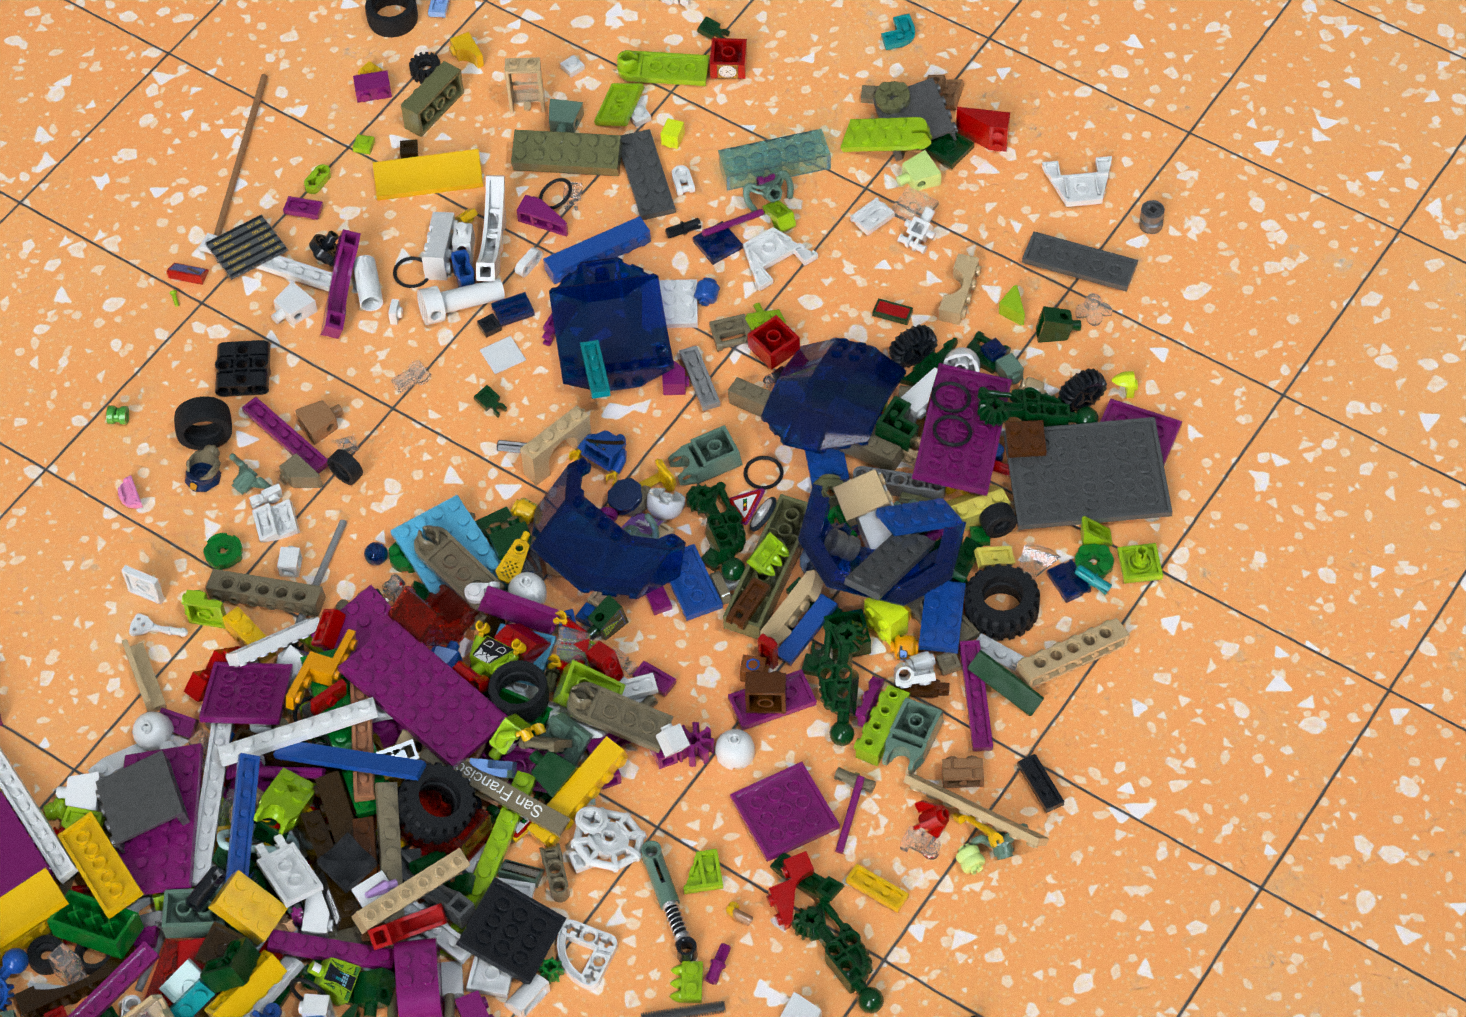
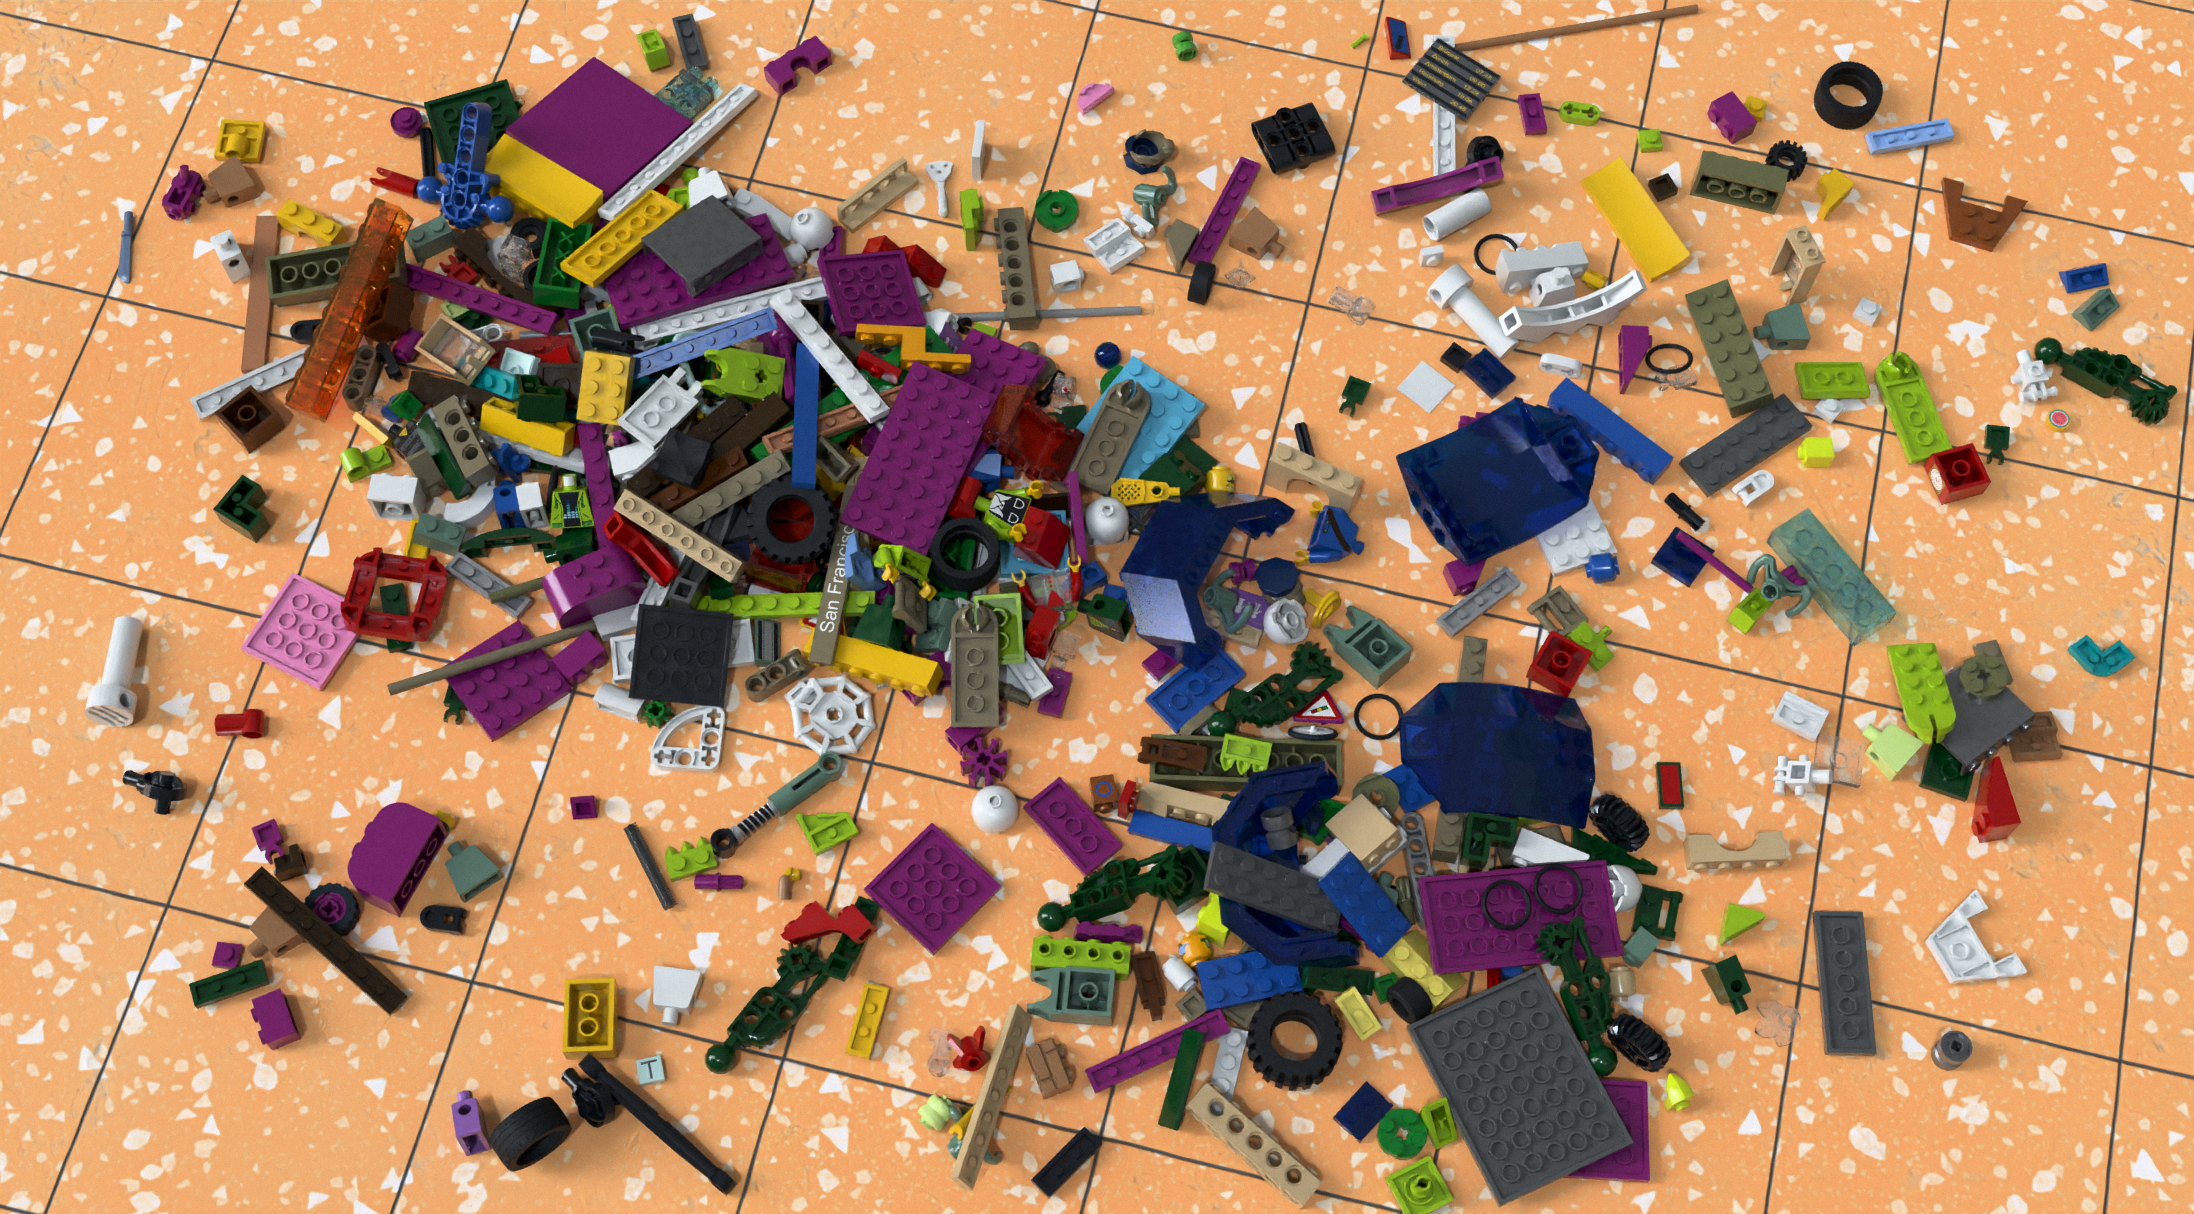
camera: 65 degrees right, 10 degrees up
black tyre [174,396,232,450] -> none
yellow arch [222,606,276,663] -> none
white piece [225,617,320,667] -> none
white torso [271,281,317,325] -> none
red slope [311,608,346,650] -> none
white sticker [351,870,394,908] -> none
lavender bar [365,879,398,898] -> none
dark green cylinder [409,851,446,875] -> none
blue brick [451,249,476,288] -> none
white plate [464,581,500,604] -> none
white gear [575,806,608,836] -> none
teal plate [580,340,611,399] -> none
white brick [656,723,690,757] -> none
white wing [743,227,818,291] -> none
reddish brown brick [745,671,787,714] -> none
clear arm [763,366,787,389] -> none
dark green plate [802,642,825,677] -> none
dark tan pin [834,767,876,794] -> none
magenta bar [835,775,865,854] -> none
white plate [893,662,936,688] -> none
clear blue plate [981,337,1007,362] -> none
reddish brown plate [1005,420,1047,458] -> none
clear slope [1019,542,1061,580] -> none
teal axle [1074,565,1112,595] -> none

